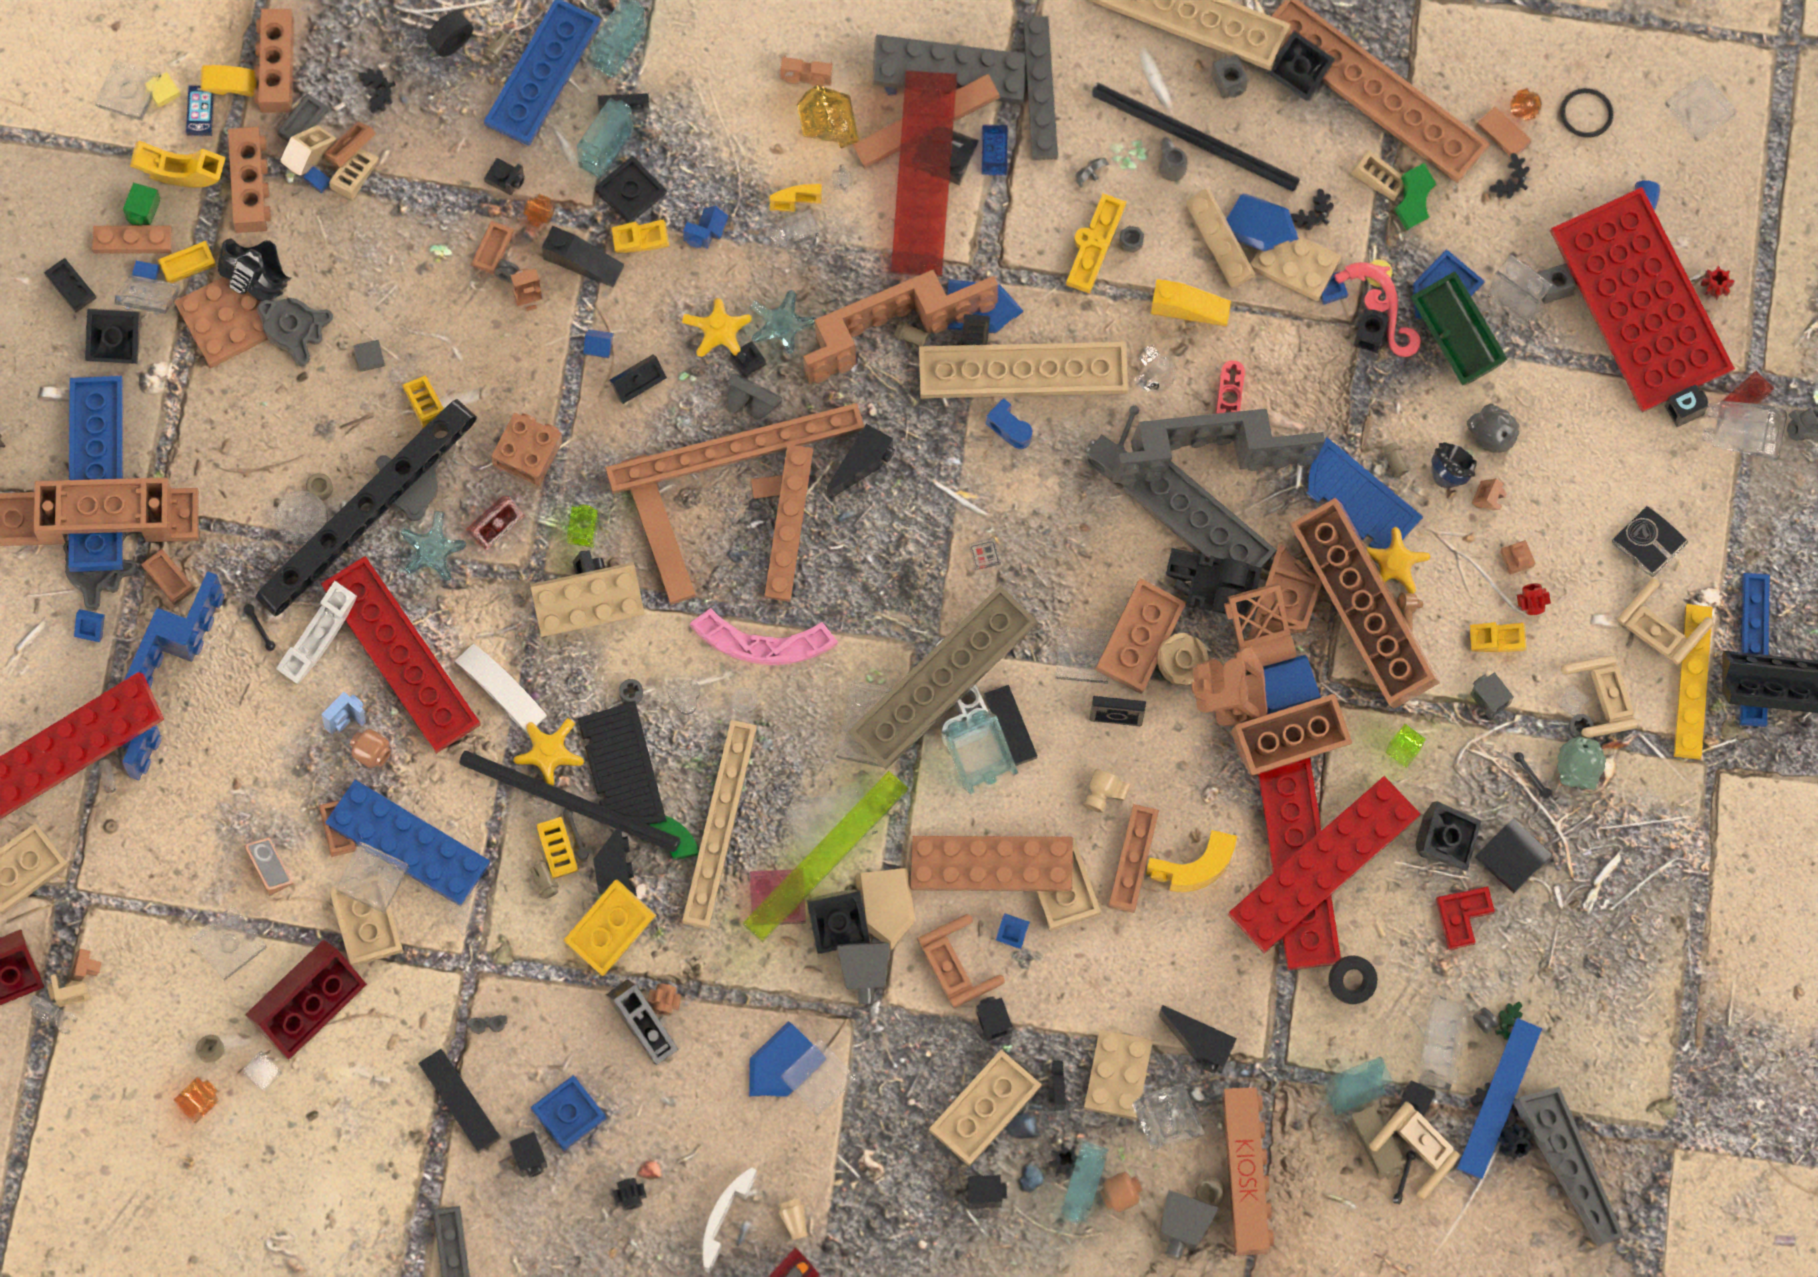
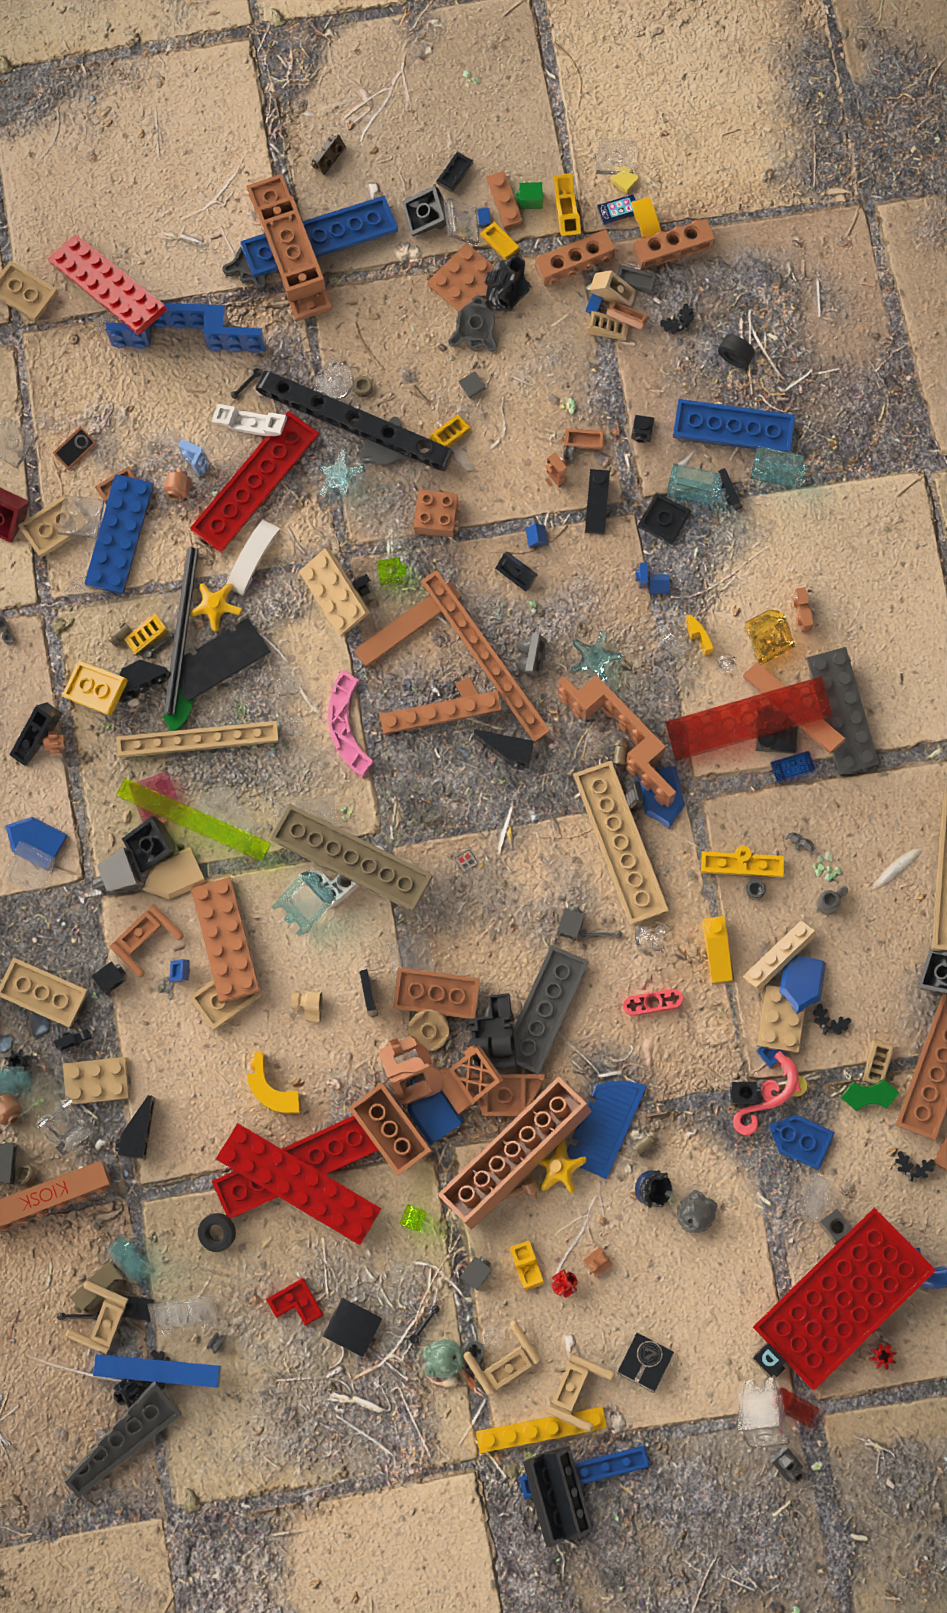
camera: 80 degrees right, 5 degrees up
blue plate [74,609,105,642] -> none
nougat tile [141,549,195,605] -> none
clear red slope [466,495,525,550] -> none
dark tan pin [482,30,512,64] -> none
clear orange gear [523,194,555,228] -> none
yellow slope [611,219,670,253] -> none
dark grey bush [619,679,643,704] -> none
yellow animal [682,298,752,357] -> none
black tile [730,341,766,378] -> none
black tile [984,685,1038,767] -> none
blue leg [986,398,1033,449] -> none
dark grey plate [1023,16,1058,160] -> none
black axle [1091,83,1300,191] -> none
nougat plate [1109,804,1159,913] -> none
dark grey bracket [1111,408,1325,485] -> none
dark grey brick [1211,55,1248,99] -> none
dark green container [1410,271,1508,386] -> none
black slope [1416,801,1482,871] -> none
nougat tile [1472,478,1507,511] -> none
dark green animal [1495,1002,1523,1040] -> none

